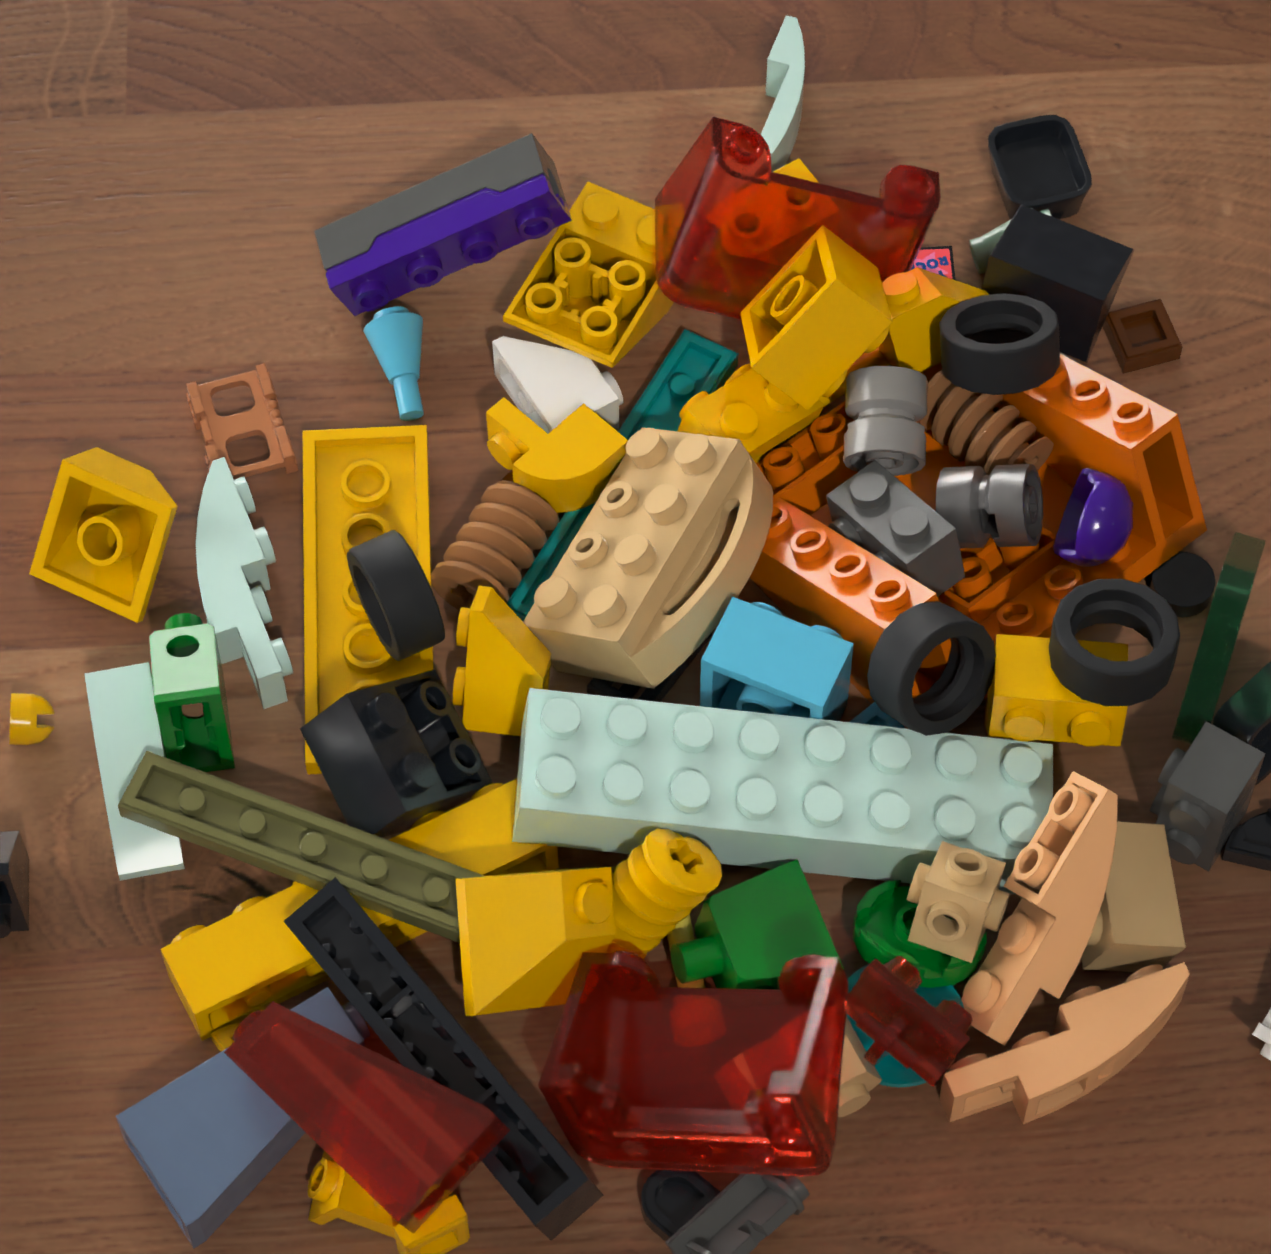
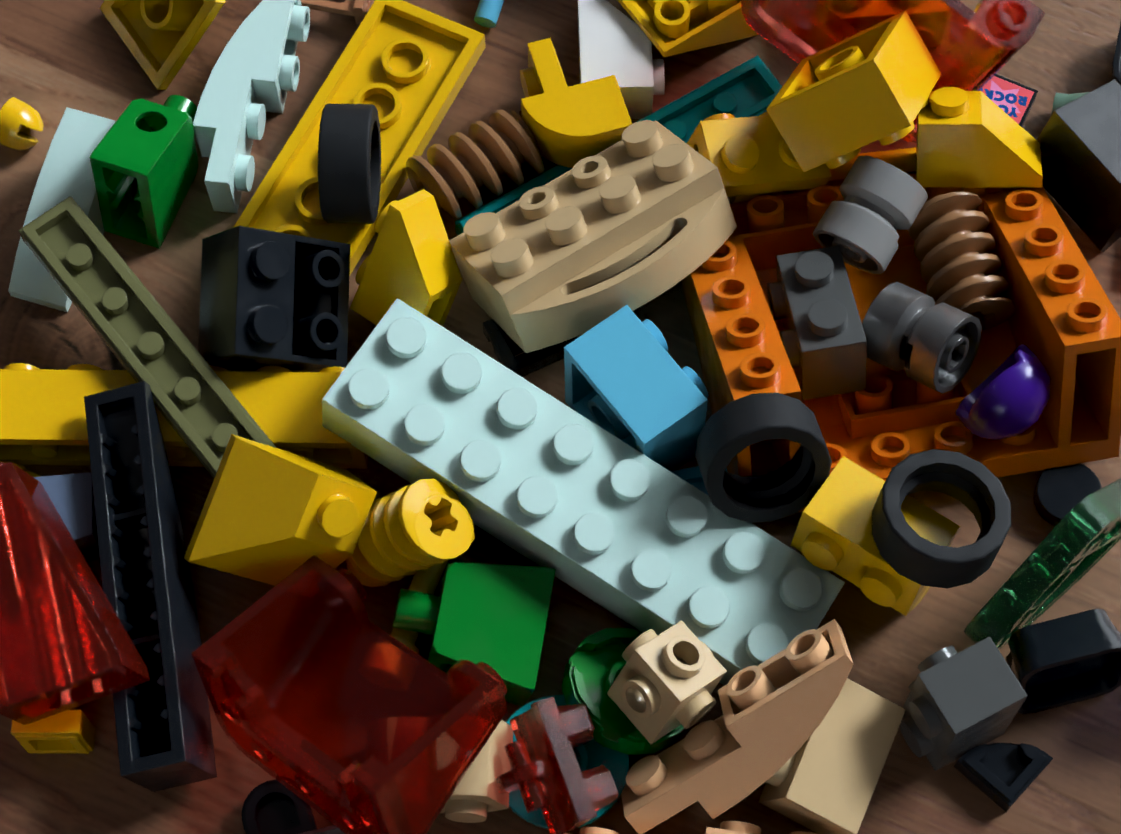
camera: 30 degrees right, 5 degrees up
black tyre [939,293,1060,395] -> none

